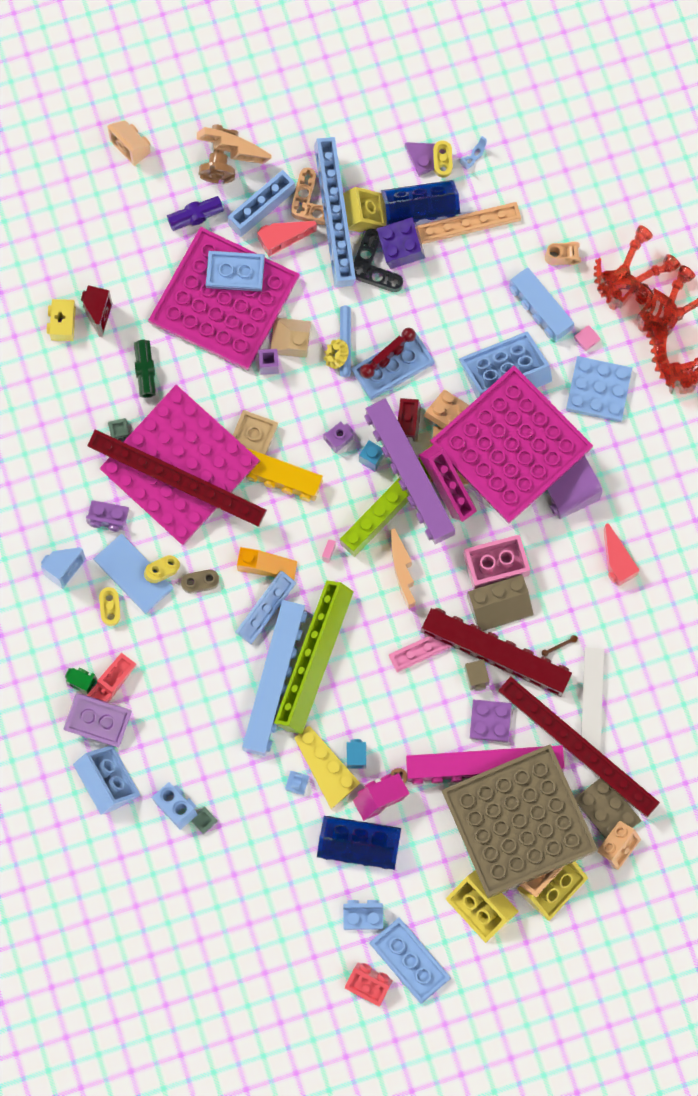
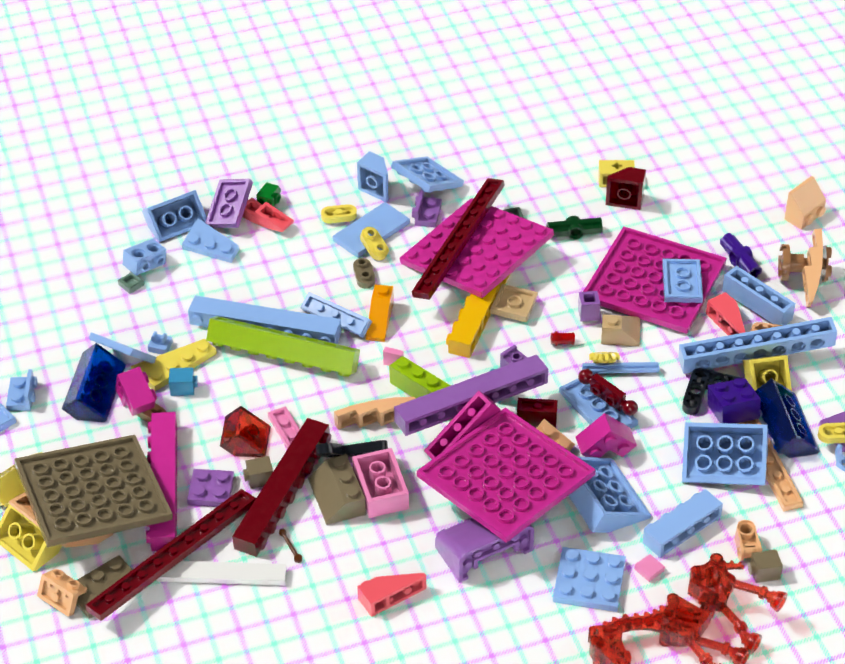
camera: 90 degrees right, 30 degrees down
none -> light blue tile [89,332,157,364]
none -> light blue wing [182,218,239,263]
none -> clear red slope [220,406,271,457]
none -> black beam [315,440,388,458]
none -> light blue plate [391,156,464,193]
none -> red pin [550,331,575,346]
none -> dark pink brick [575,413,637,458]
none -> light blue slope [682,422,769,485]
none -> dark tan brick [748,549,783,583]

